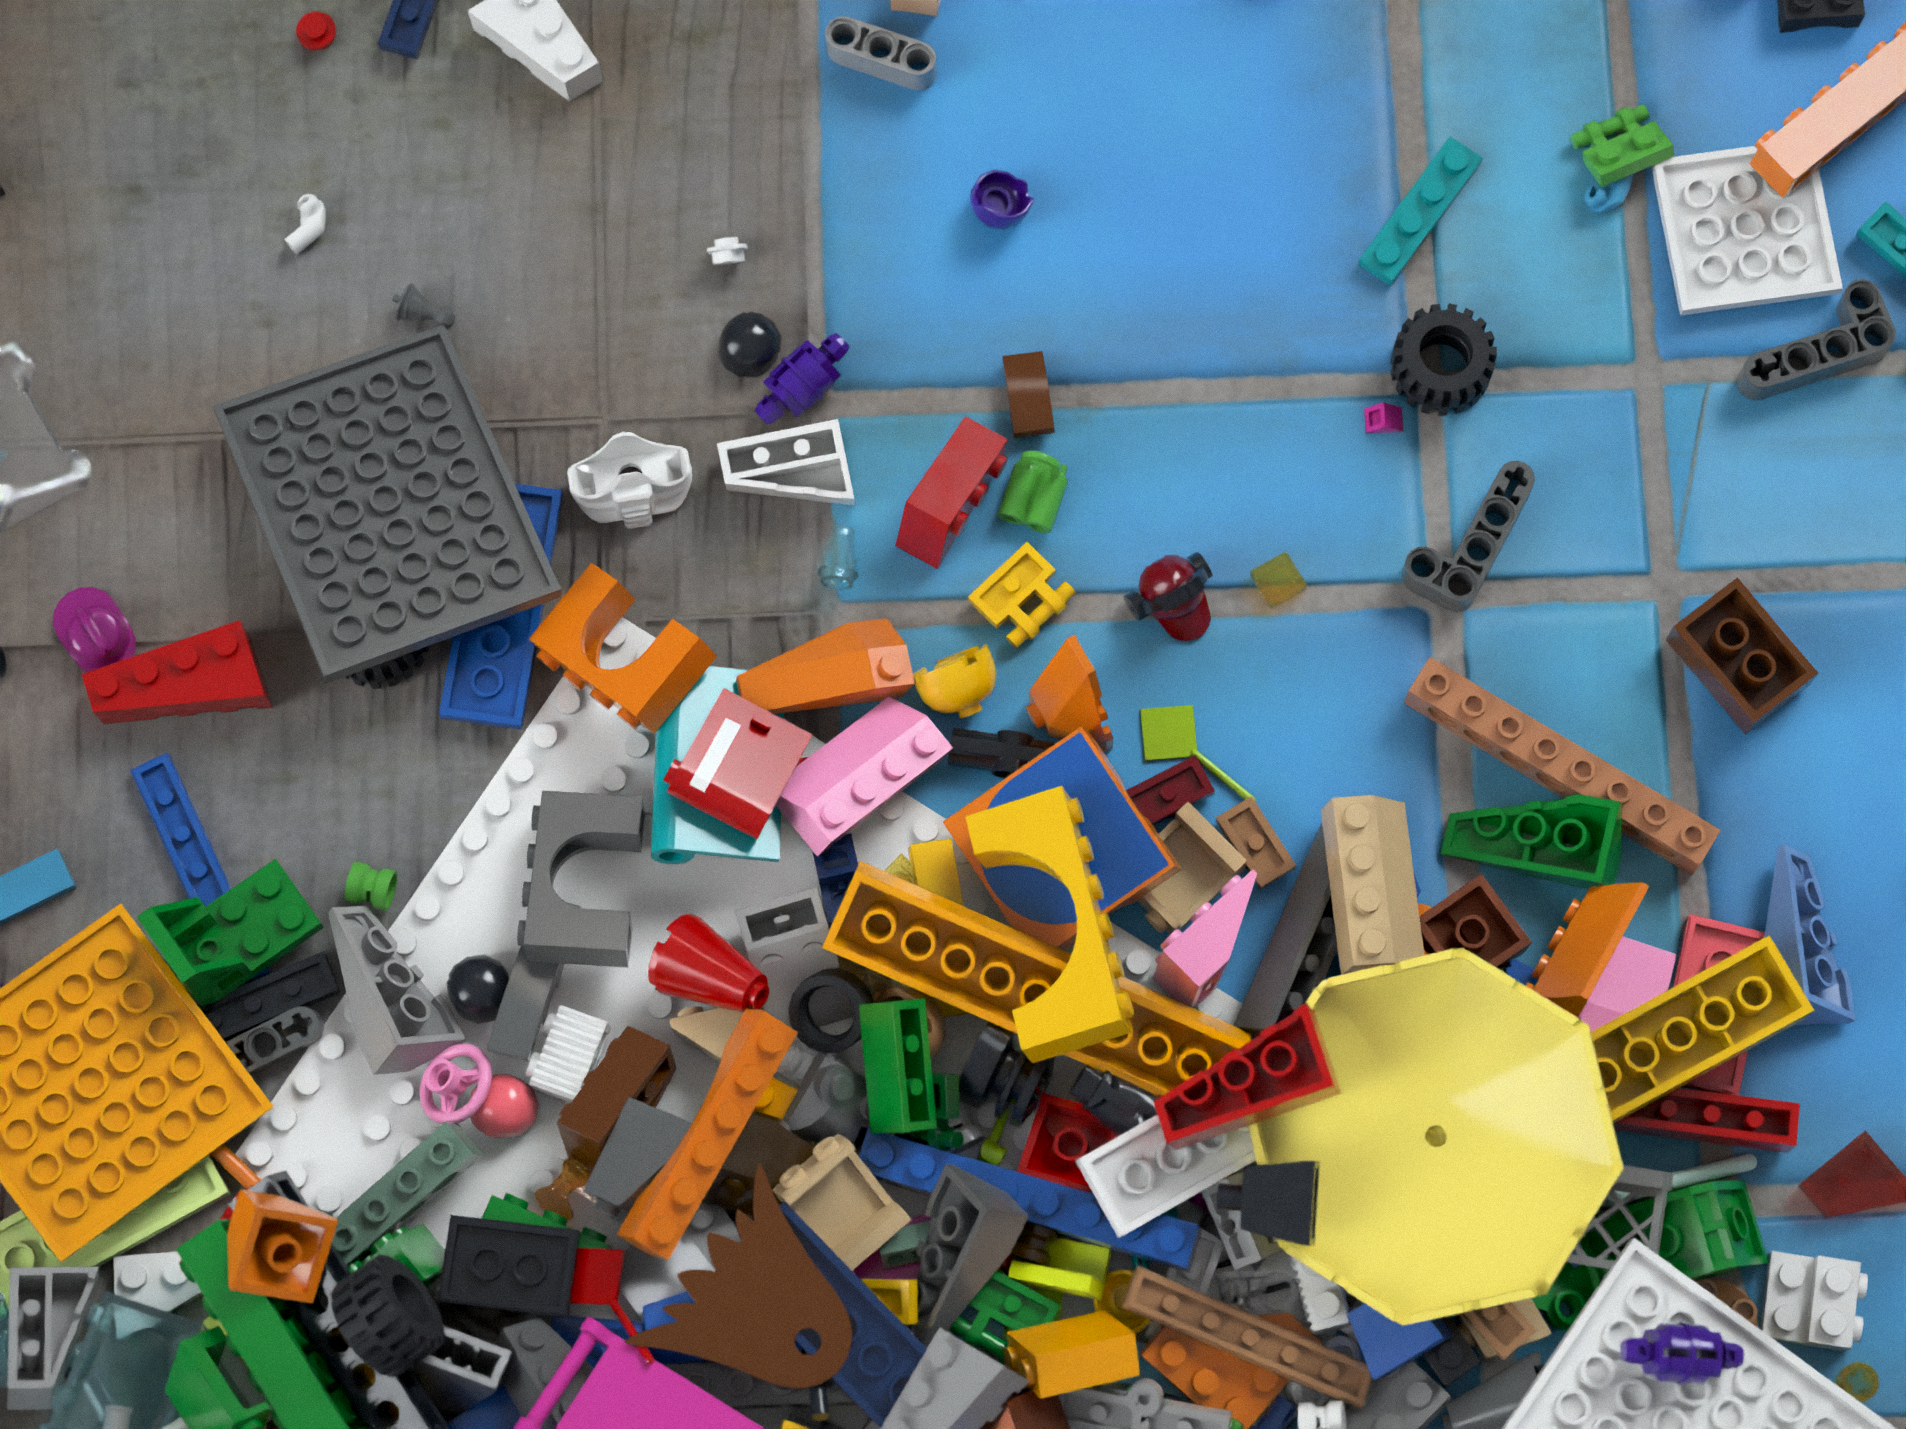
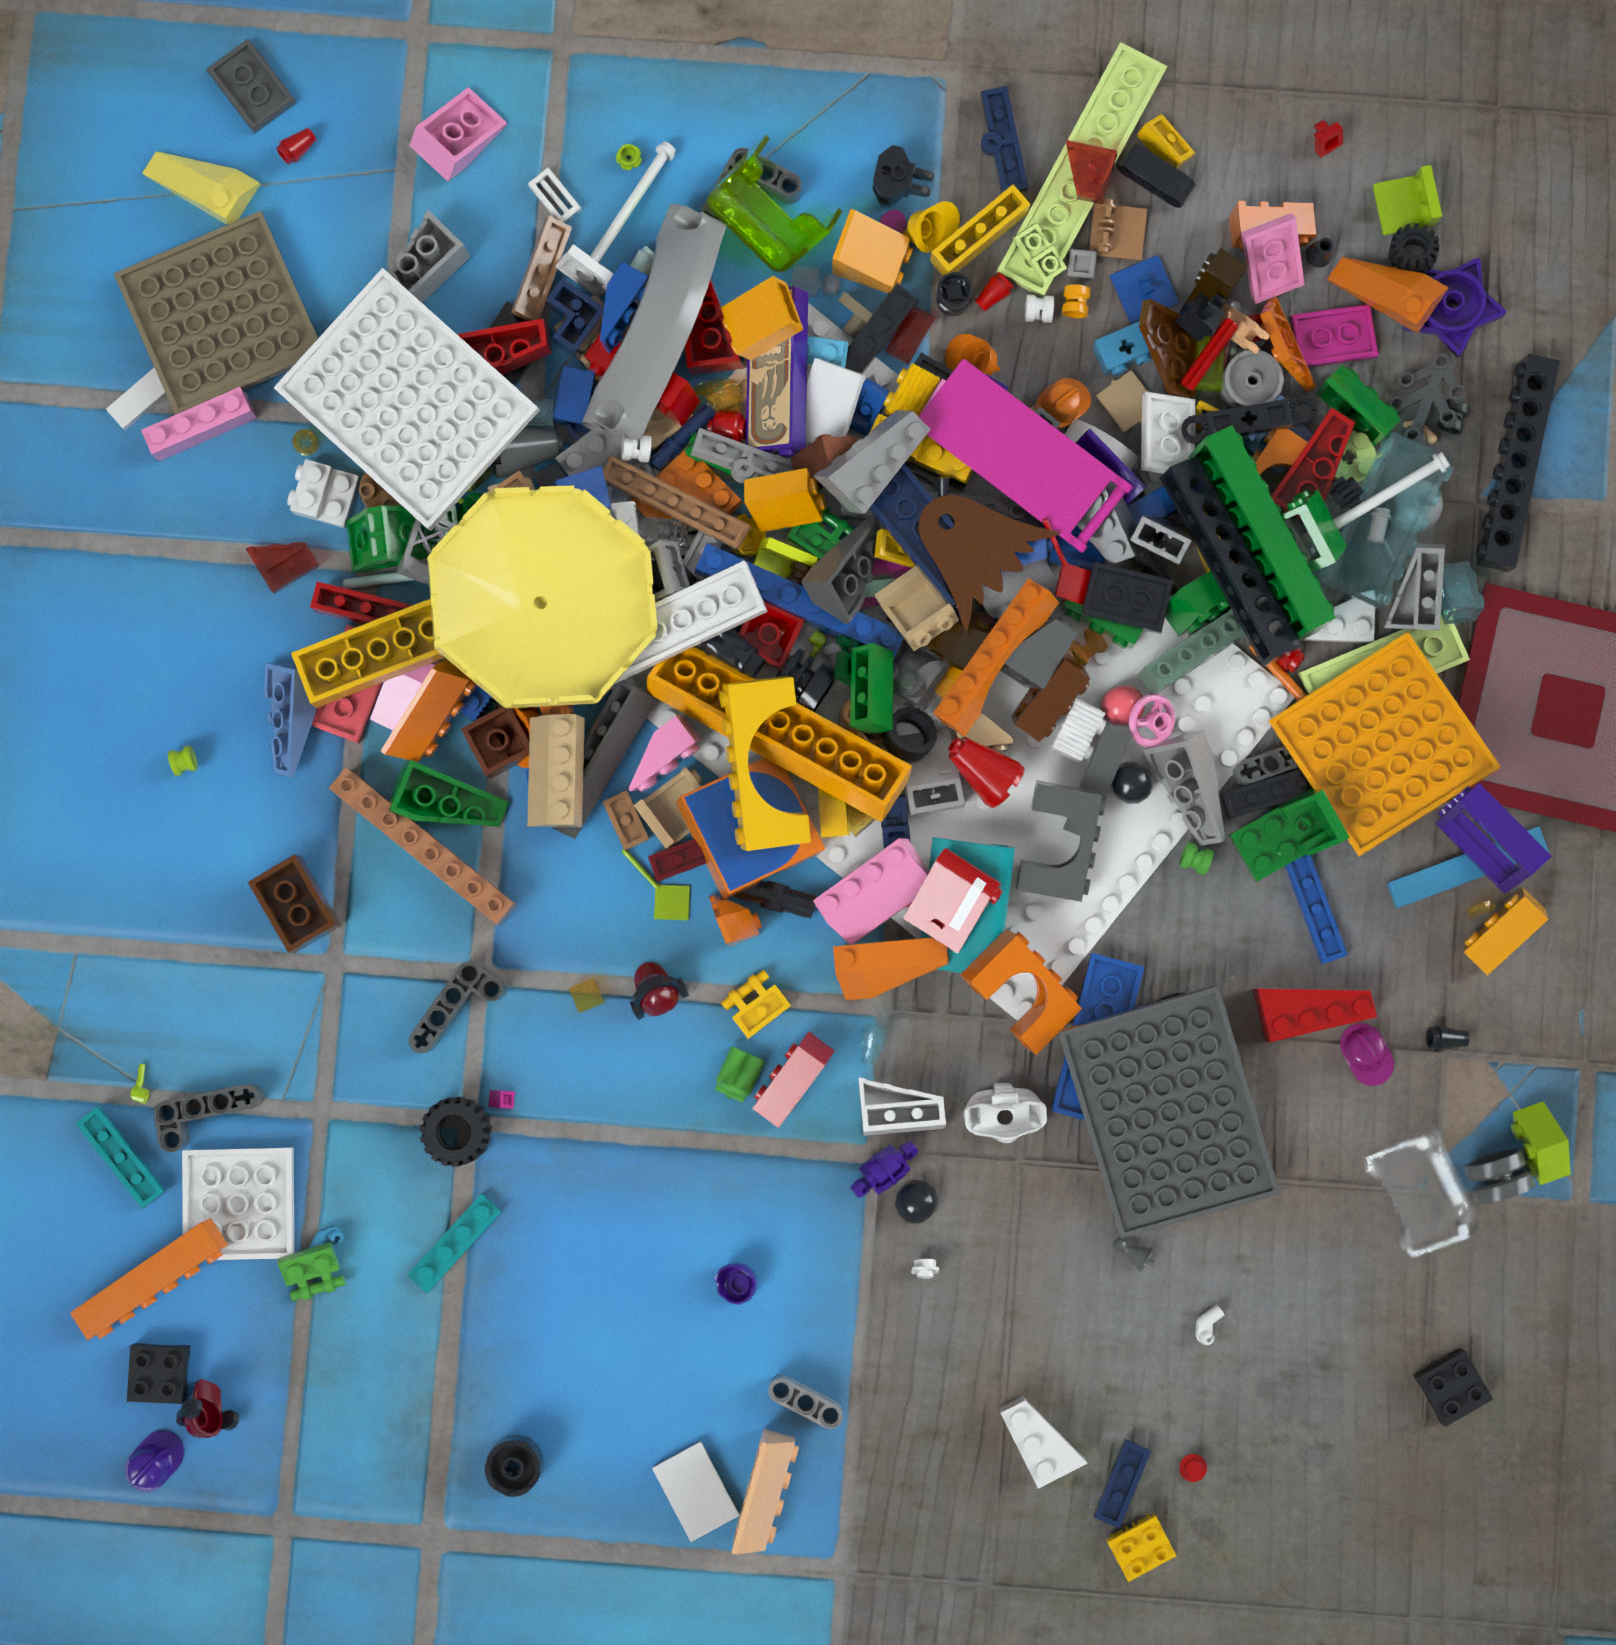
camera: 175 degrees left, 10 degrees up
orange slope [228,1189,338,1303] -> none
black tyre [331,1254,445,1378] -> none
yellow cylinder [913,644,997,719] -> none
reddish brown slope [1002,351,1055,439] -> none
red wedge [1153,1002,1342,1150] -> none
black torso [1216,1161,1320,1246] -> none
dark purple piece [1620,1322,1744,1385] -> none

